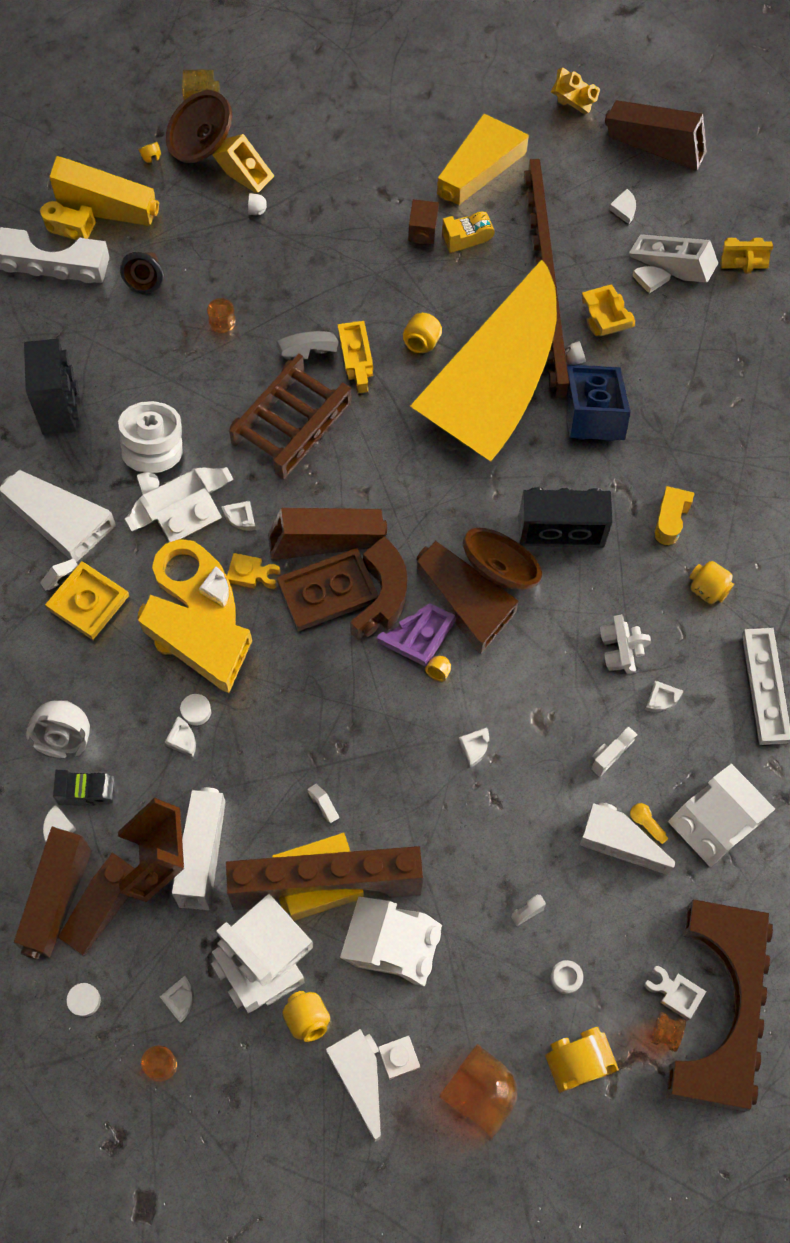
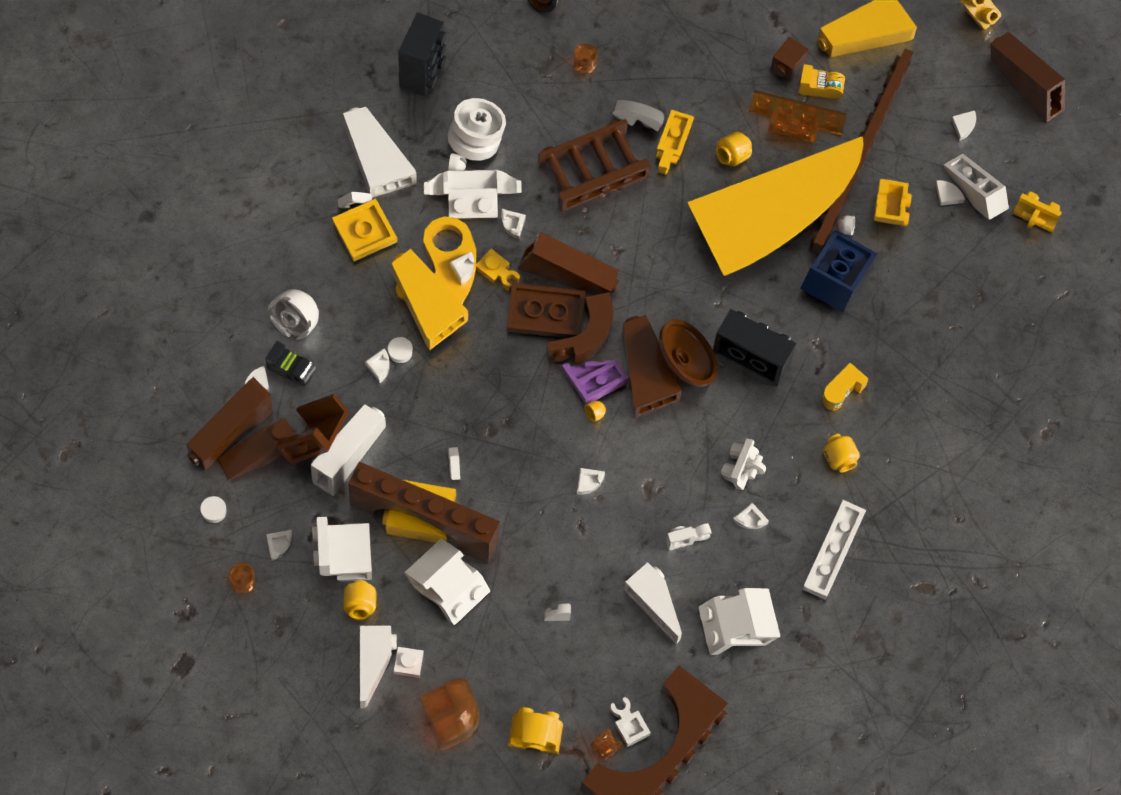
camera: 25 degrees right, 0 degrees up
white piece [217,894,313,986] -> none
white tile [550,960,583,994] -> none
yellow piece [630,803,669,844] -> none
none -> clear orange bracket [749,90,847,143]

